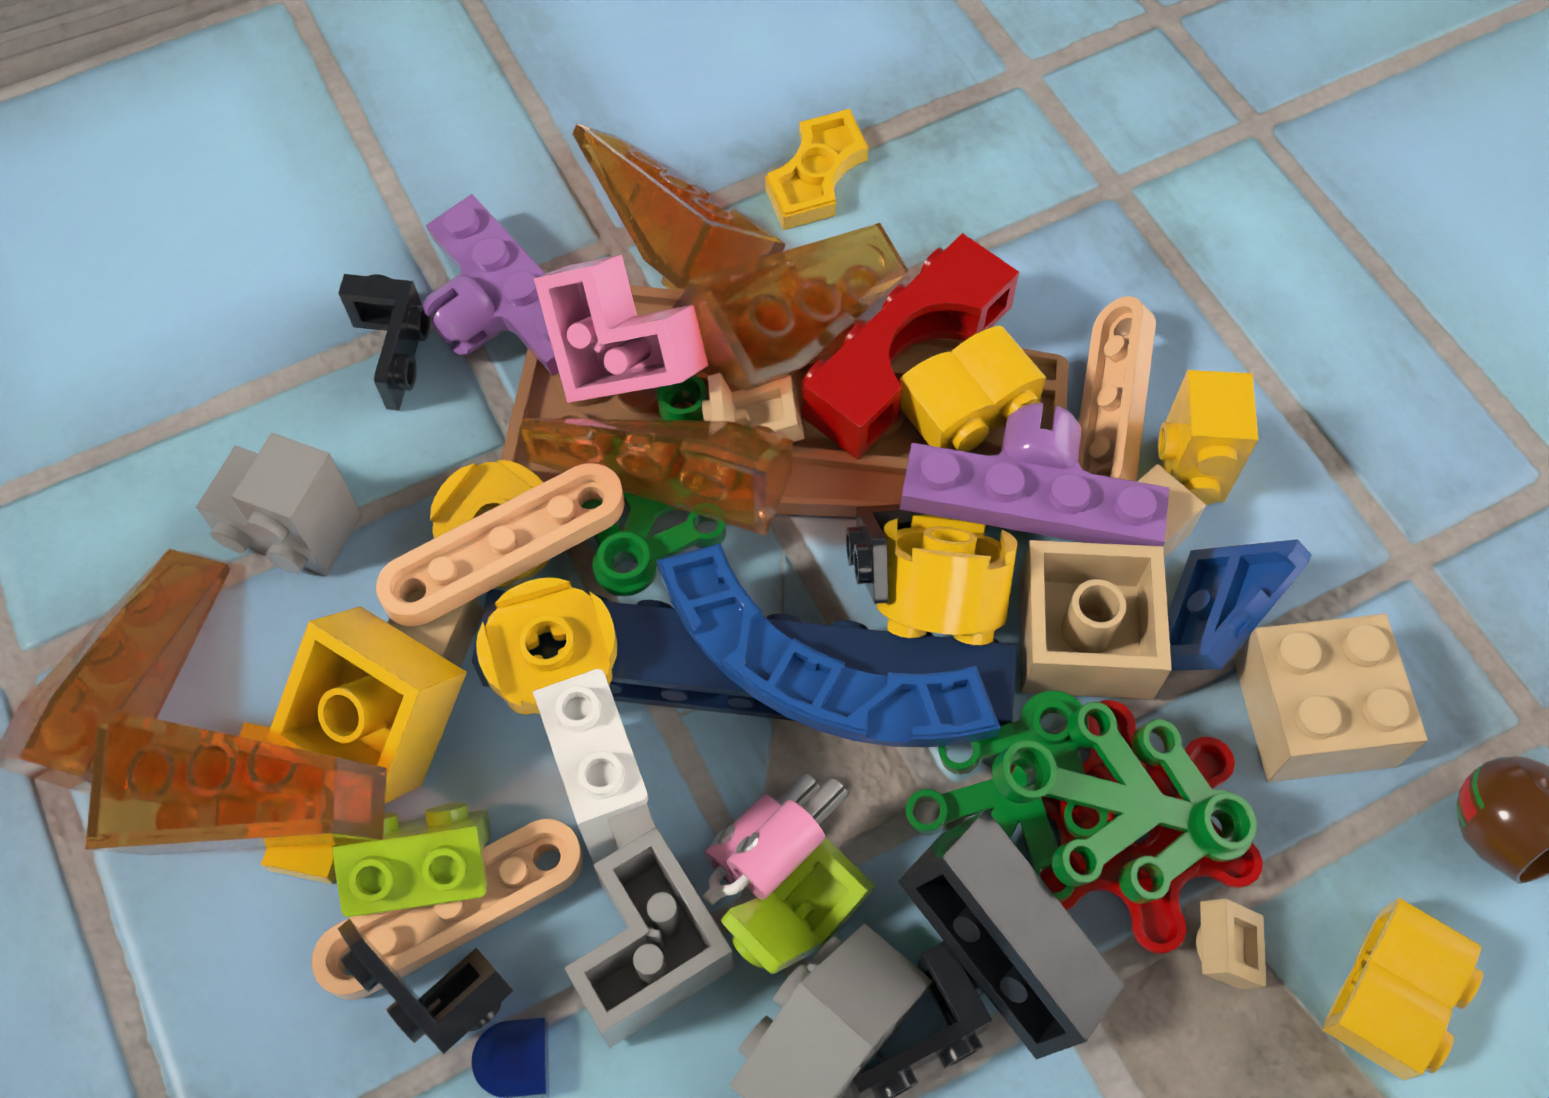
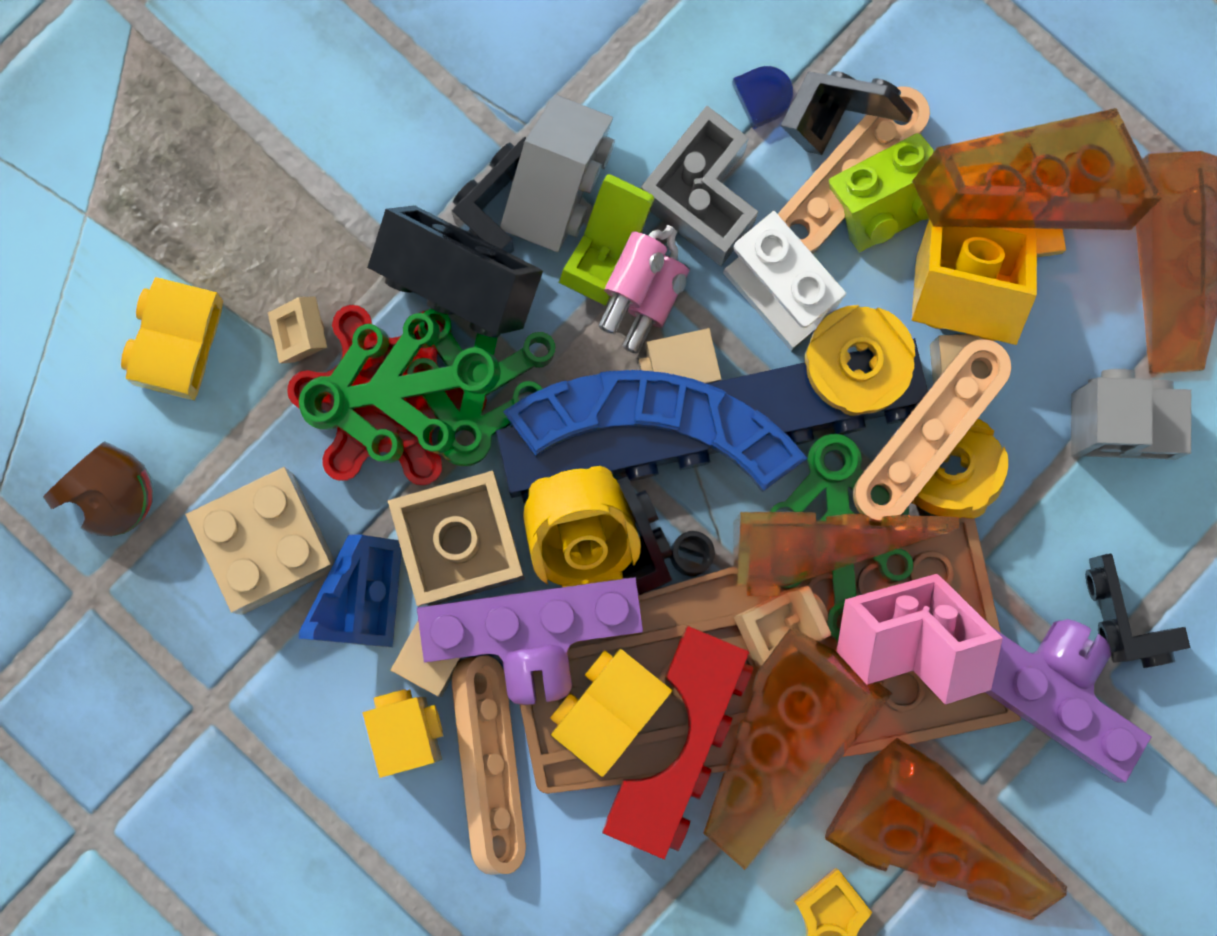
camera: 155 degrees right, 20 degrees up
none -> tan brick [638,328,722,384]
none -> black hinge [670,531,715,576]

